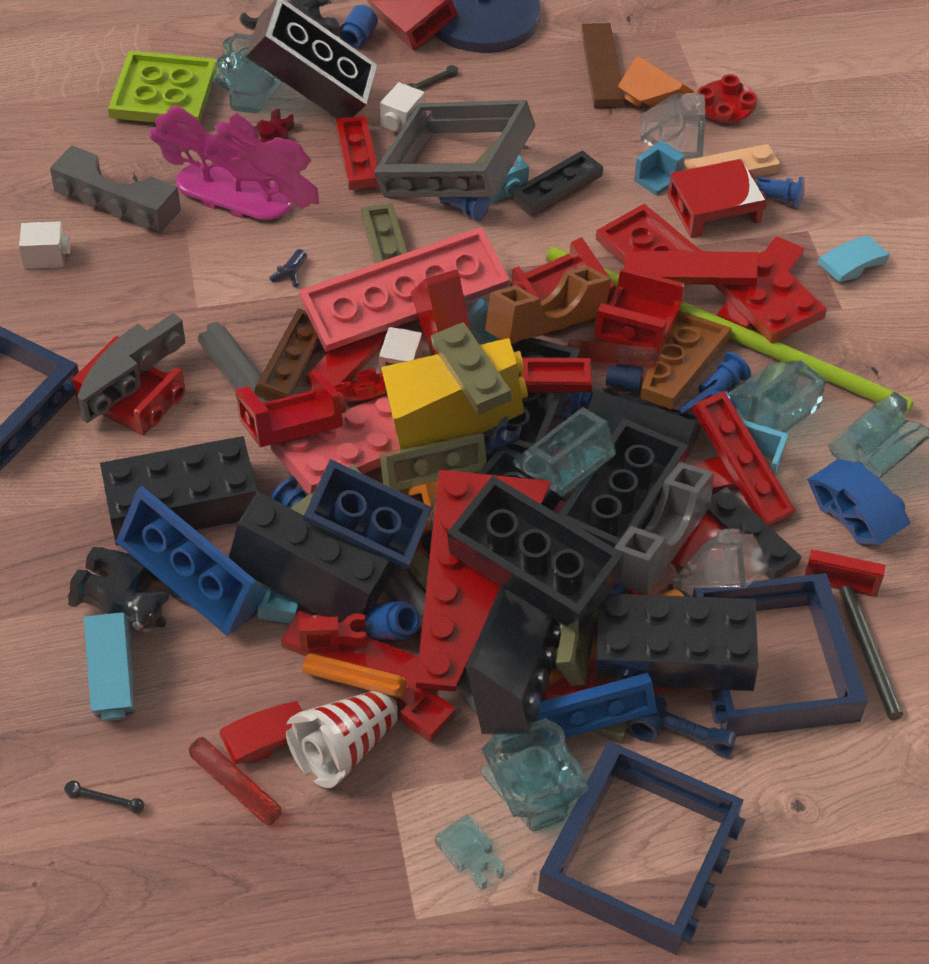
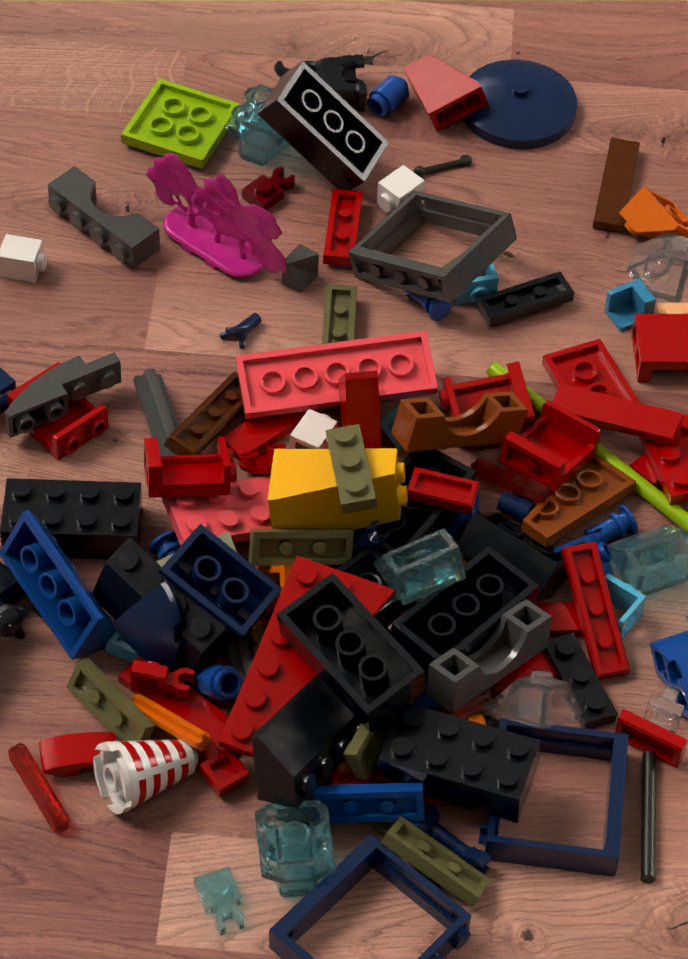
camera: 15 degrees right, 0 degrees up
none -> olive plate [67,658,156,741]
none -> dark blue brick [112,581,183,671]
none -> dark grey slope [282,244,319,292]
none -> olive plate [381,816,491,907]
none -> clear tile [644,687,685,734]

